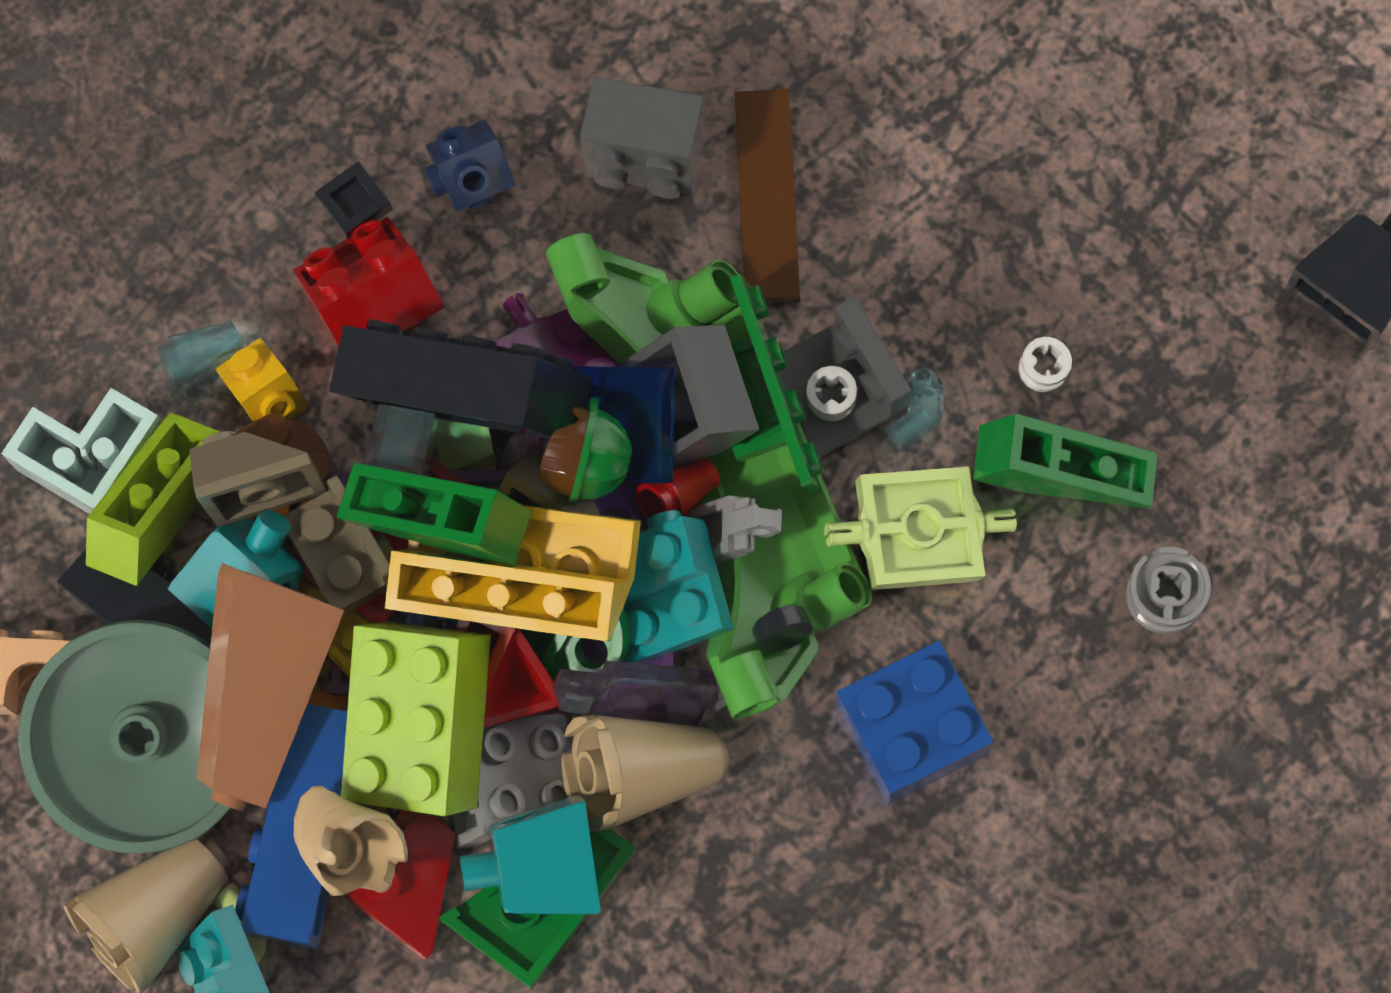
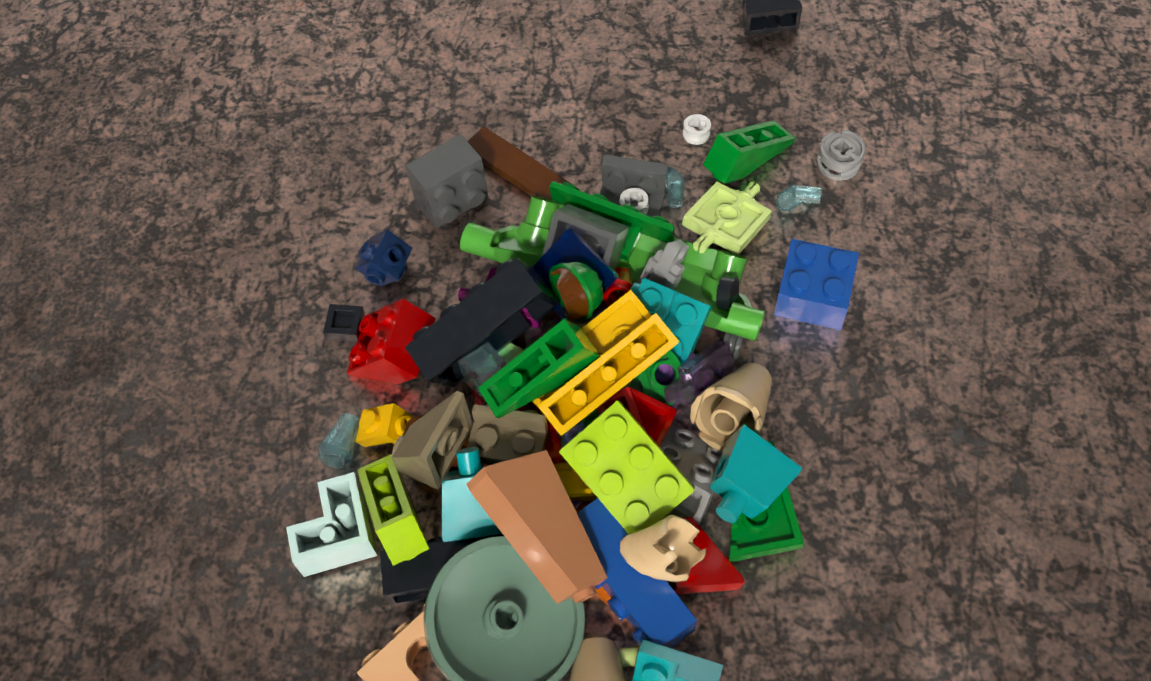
camera: 50 degrees left, 15 degrees down
none -> clear light blue arm [776,185,822,212]

